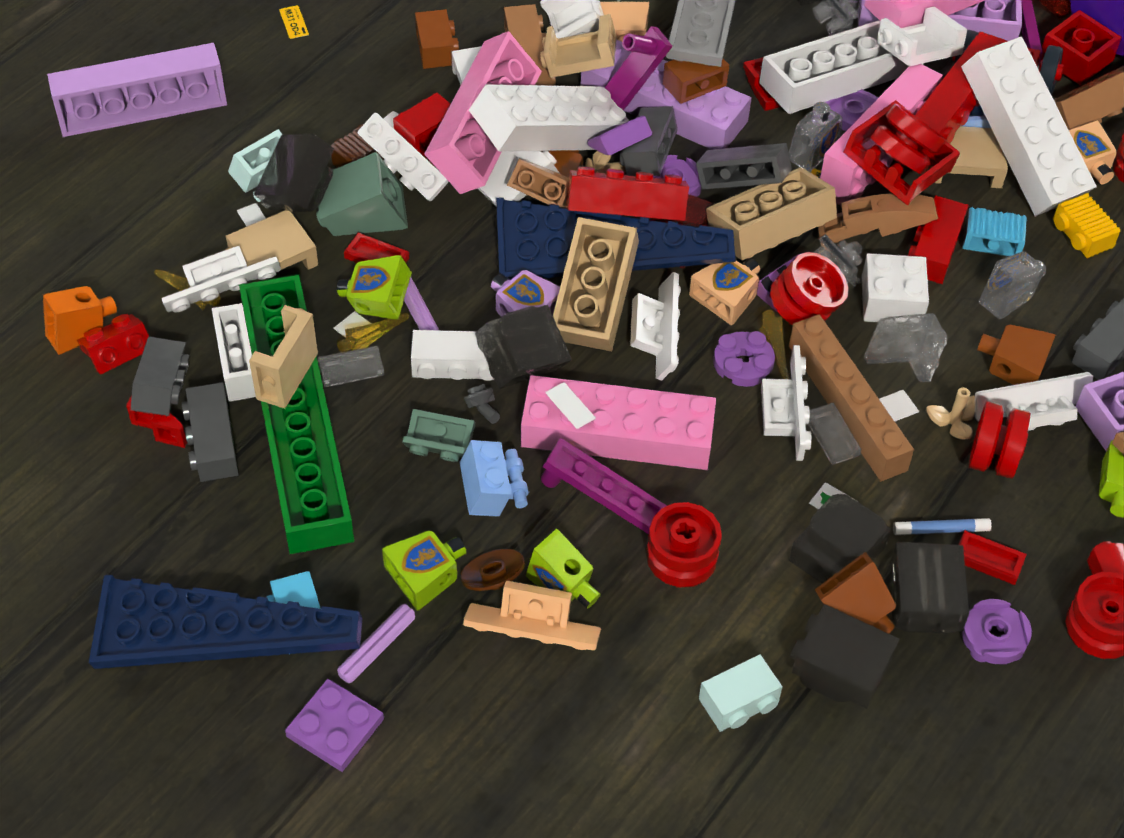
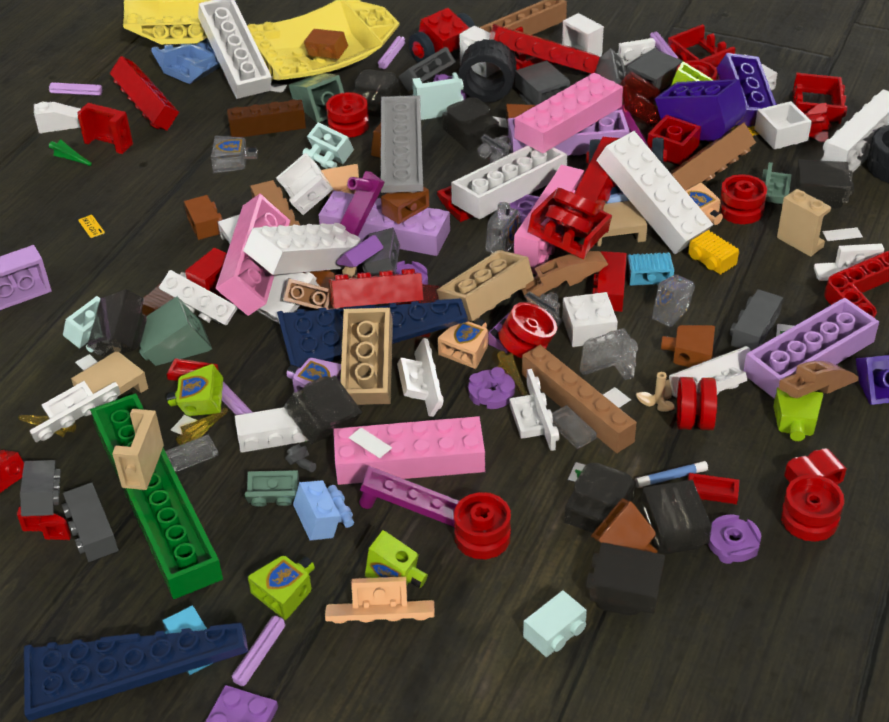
camera: 10 degrees left, 10 degrees down
white brick [212,303,256,402] -> none
reddish brown dish [461,549,525,591] -> none
tan panel [540,14,617,78] -> none
dark grey brick [696,143,792,189] -> none
white panel [877,7,967,67] -> none

